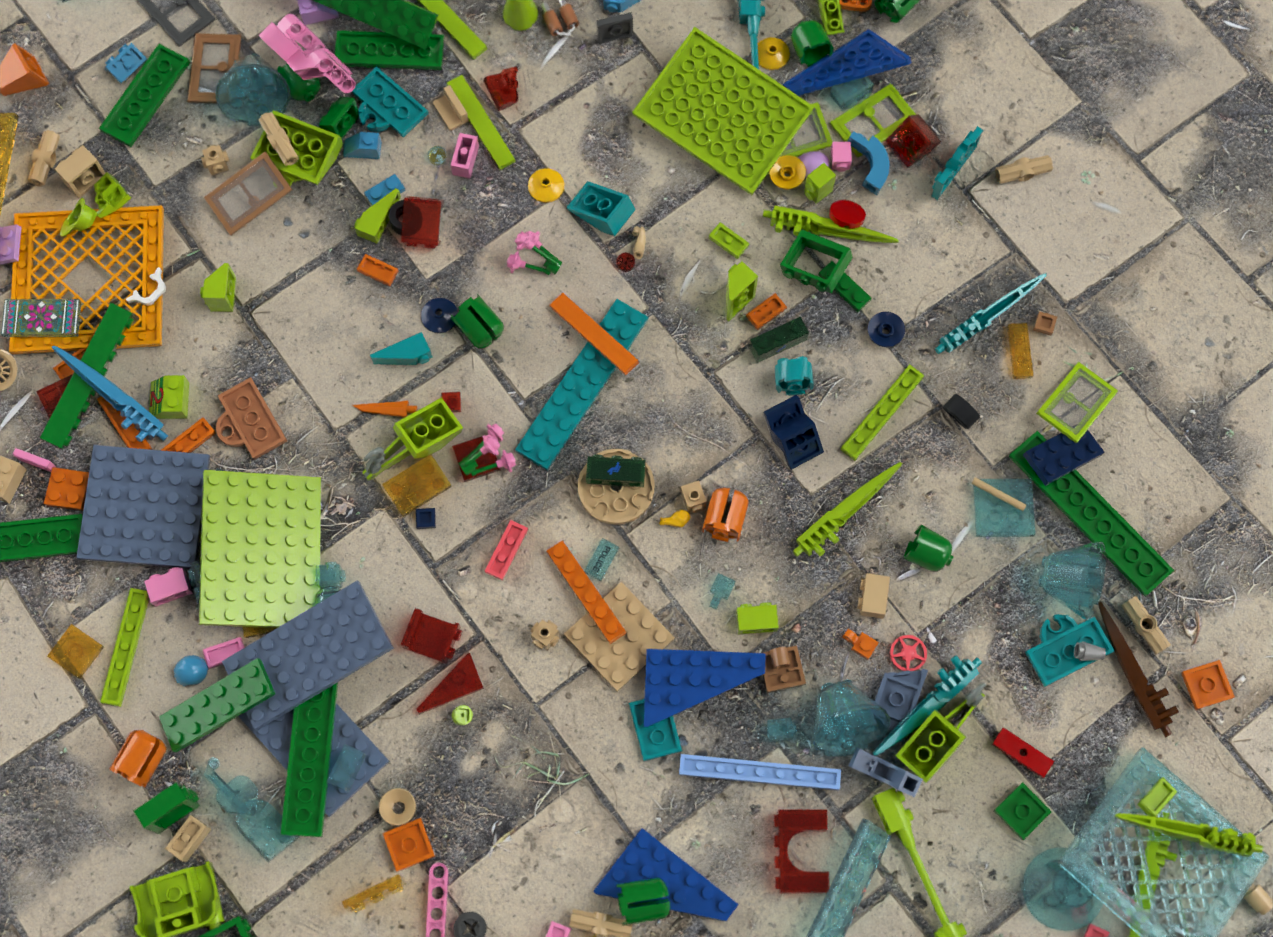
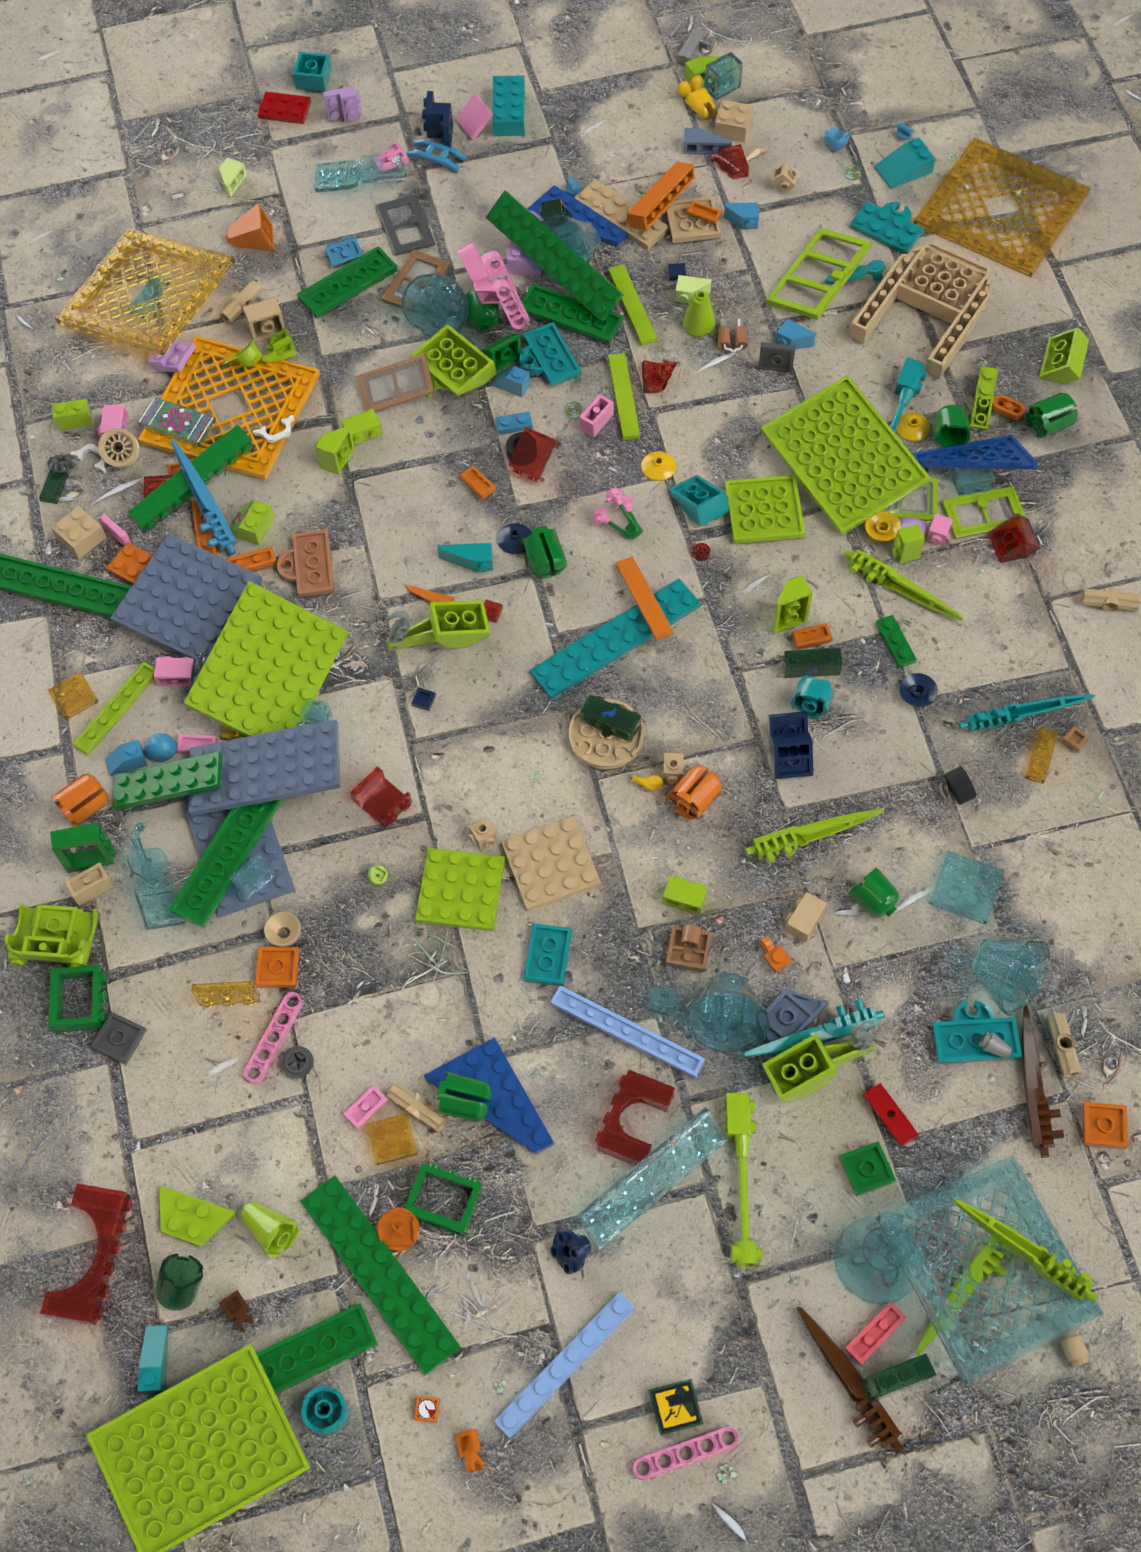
camera: 25 degrees right, 10 degrees down
tan brick [201,145,229,175] -> none
tan piece [258,112,299,166] -> none
lime slope [354,188,401,244] -> none
clear yellow plate [382,454,452,517] -> none
clear red wing [417,653,484,715] -> none
tan panel [433,85,469,131] -> none
clear red tile [452,435,501,482] -> none
bright pink plant [458,424,516,476] -> none
coral plate [485,520,528,581] -> none
orange plate [547,540,626,644] -> none
clear light blue tile [584,538,620,581] -> none
tan arm [632,226,646,259] -> none
blue wing [644,649,766,727] -> none
lime plate [709,222,749,259] -> none
clear light blue plate [709,573,736,610] -> none
green window [780,229,853,293] -> none
red tile [829,200,866,229] -> none
lime tile [840,364,925,461] -> none
dark azure arch [847,131,890,196] -> none
sand blue arch [849,748,923,797] -> none
coral wheel [890,635,927,671] -> none
teal plate [931,126,983,200] -> none
tan bar [971,477,1026,511] -> none
green plate [1009,431,1174,597] -> none
dark blue plate [1023,424,1105,486] -> none
clear door [1036,362,1118,443] -> none
lime tile [1137,777,1178,817] -> none
none -> dark azure slope [106,739,148,777]
none -> lime brick [341,409,383,445]
none -> lime plate [415,848,505,932]
none -> lime plate [725,475,806,544]

